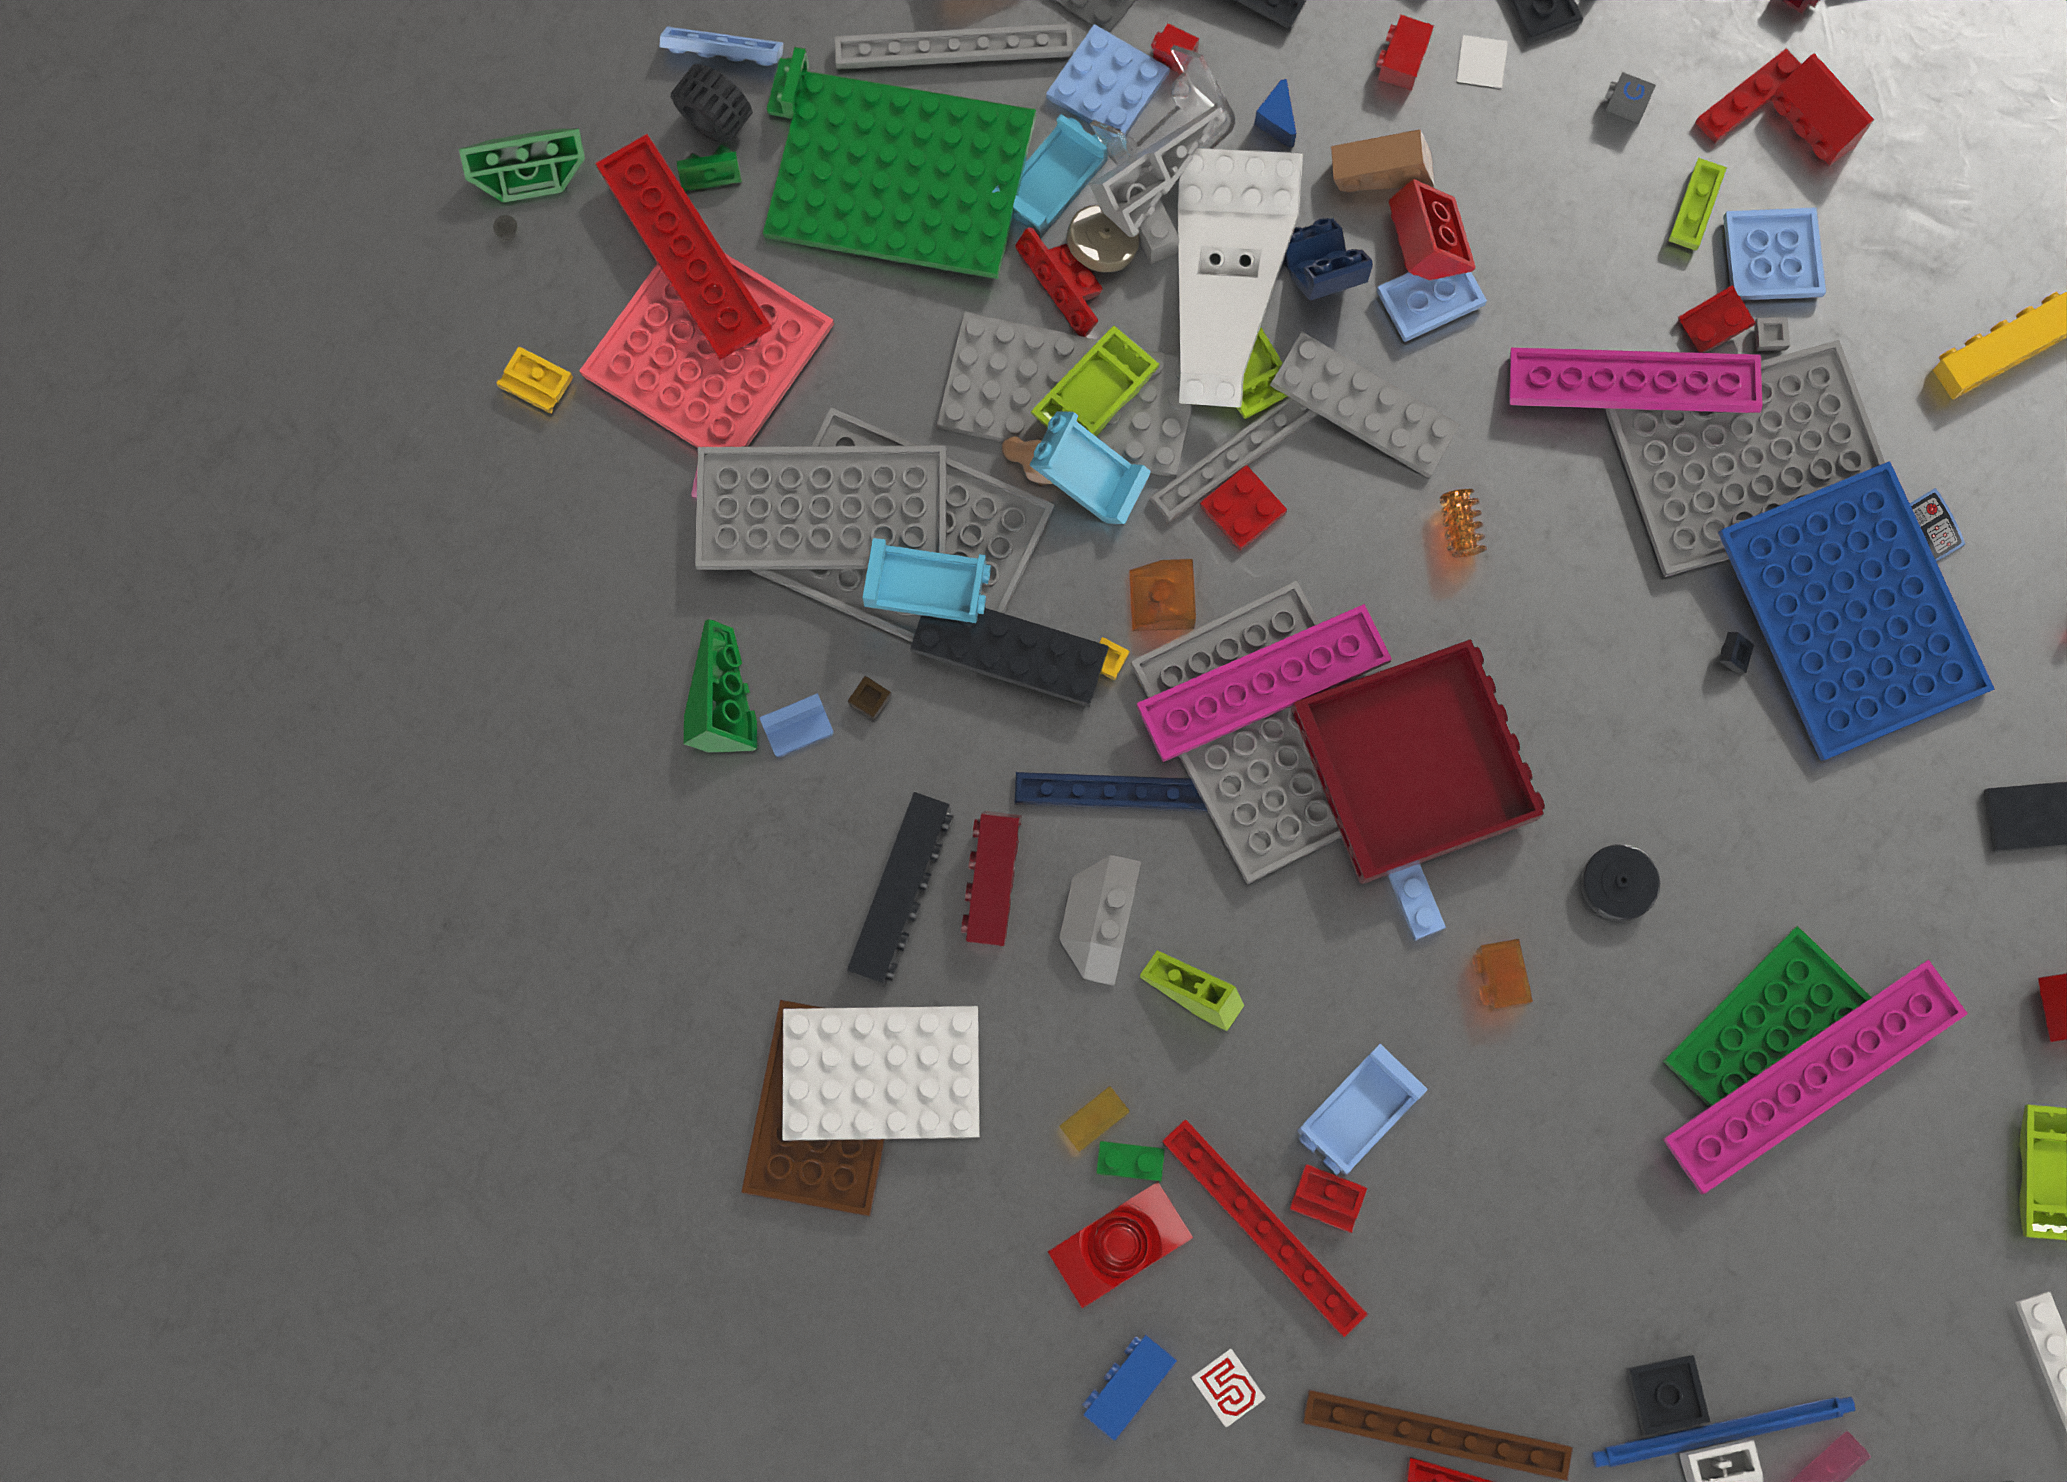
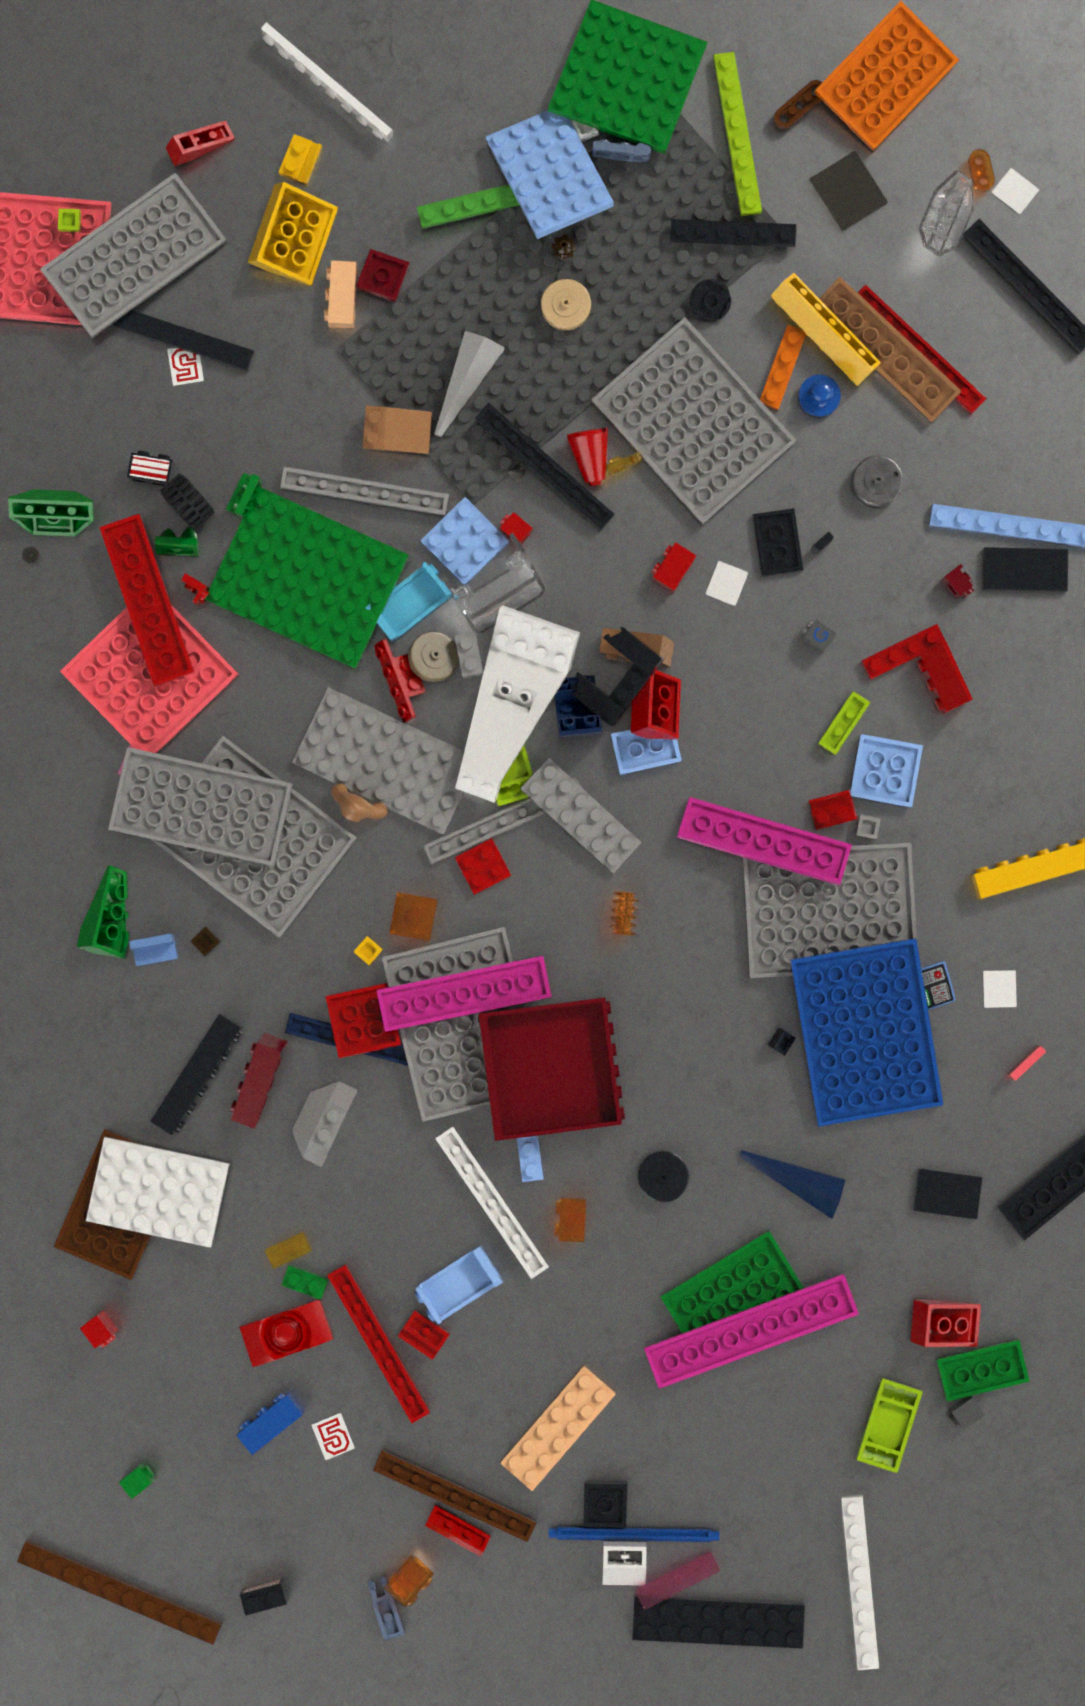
camera: 10 degrees right, 10 degrees up
yellow plate [496,346,573,414] -> none
light blue plate [660,27,783,66] -> none
medium azure panel [863,538,991,623] -> none
black plate [910,608,1109,707] -> none
medium azure panel [1029,412,1151,525] -> none
lime slope [1031,325,1160,436] -> none
light grey wedge [1089,108,1223,237] -> none
lime slope [1140,950,1244,1031] -> none
blue slope [1254,79,1297,148] -> none
none -> red brick [80,1310,119,1348]
none -> brick [127,451,175,487]
none -> red bracket [181,573,210,606]
none -> red plate [325,983,401,1059]
none -> white plate [435,1126,549,1279]
none -> light nougat plate [500,1365,616,1491]
none -> black wedge [572,627,665,726]
none -> dark blue wedge [739,1150,845,1219]
none -> white sticker [983,970,1017,1008]

